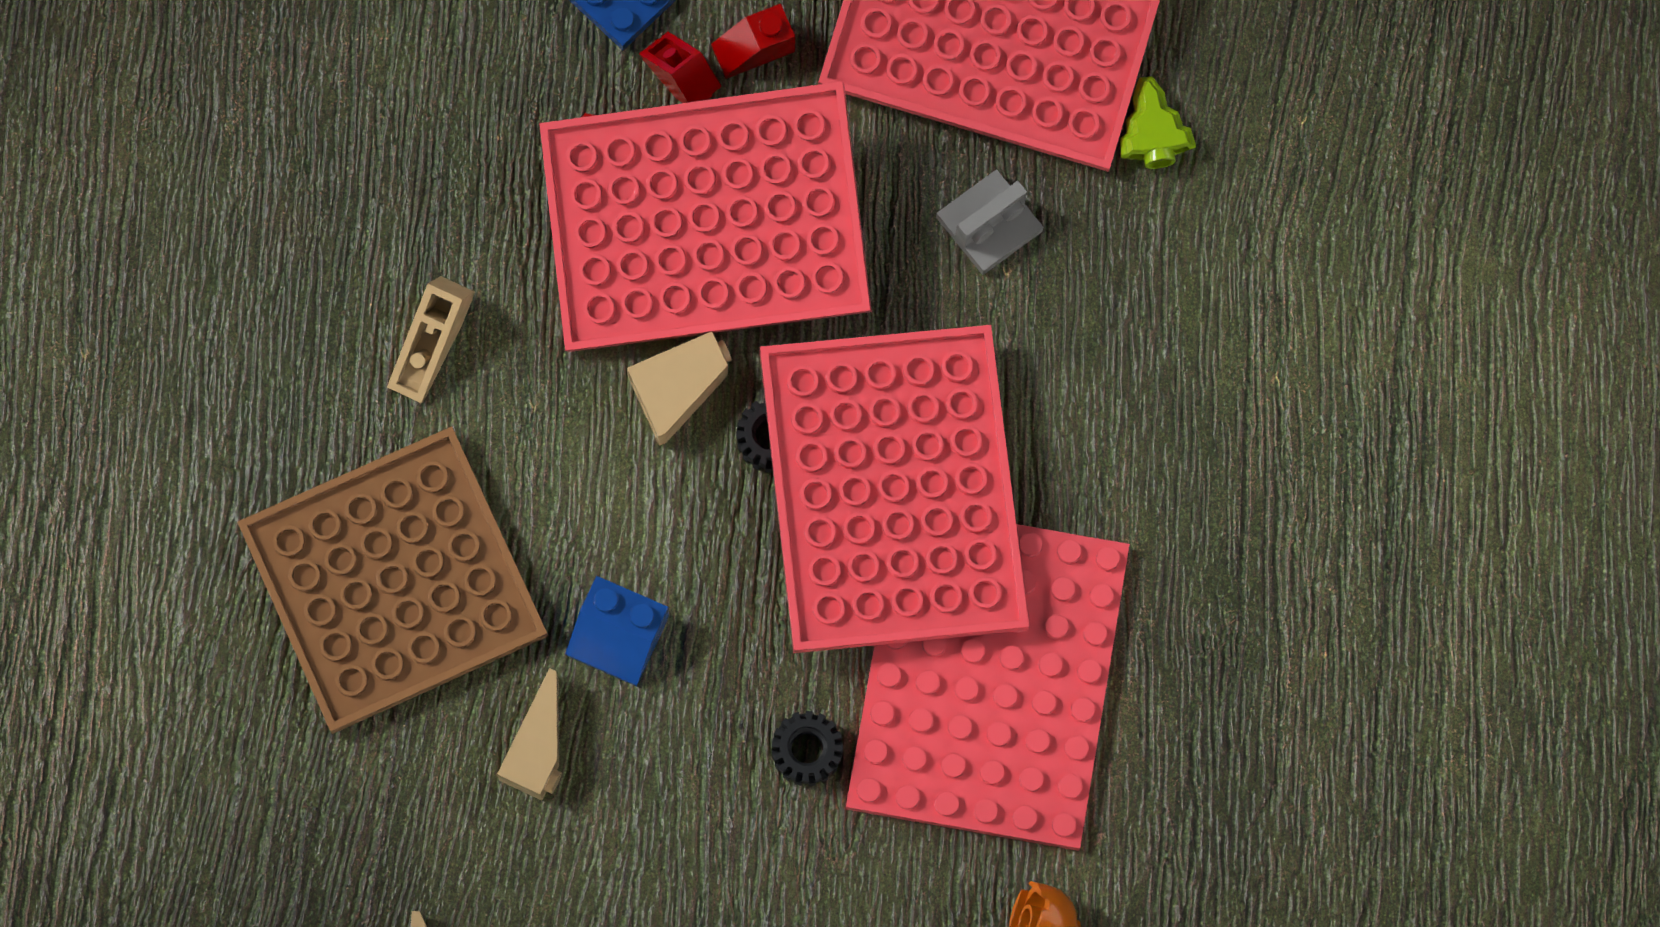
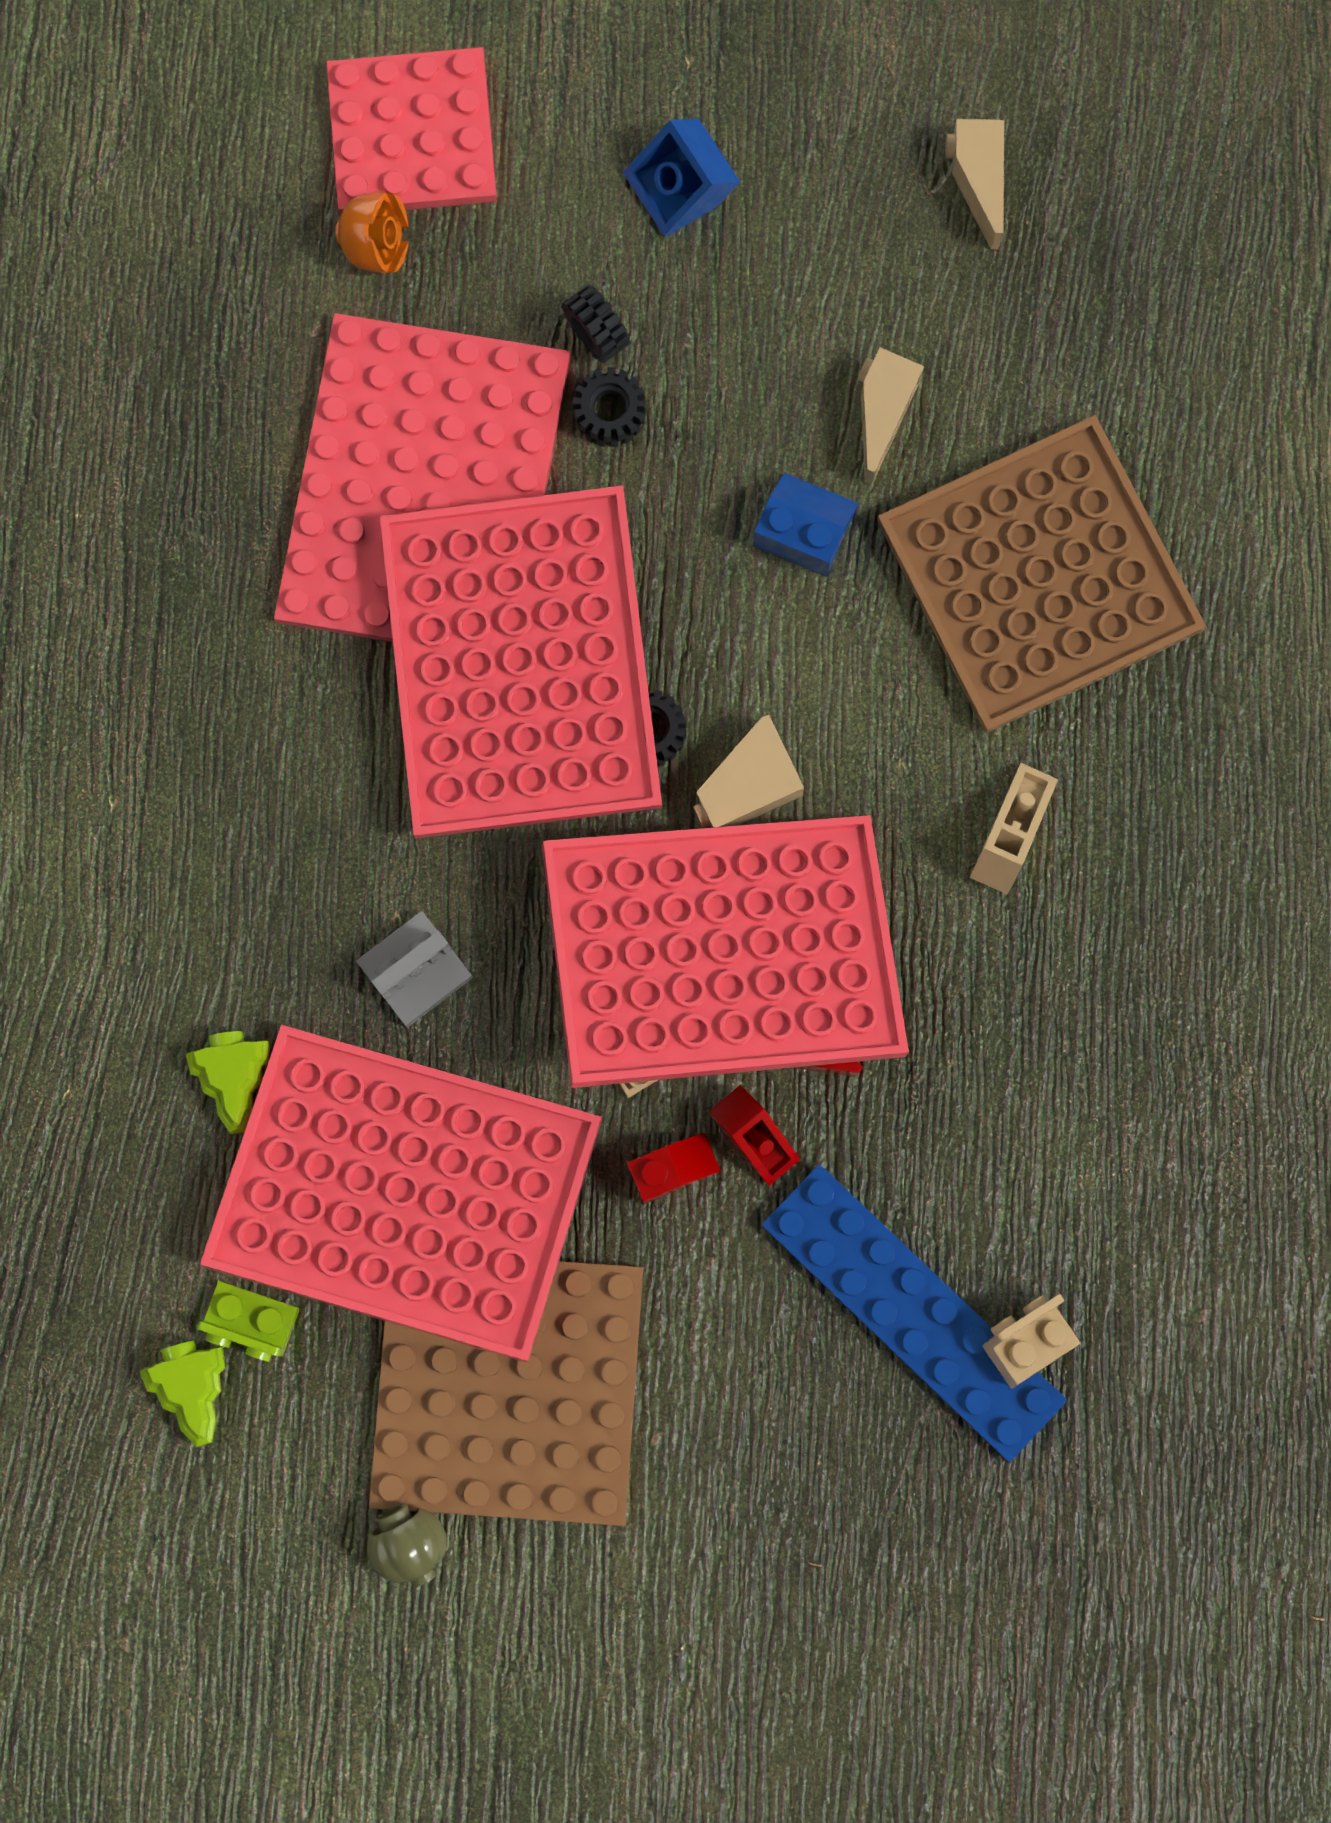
camera: 175 degrees left, 5 degrees up
none -> black tyre [561,284,631,363]

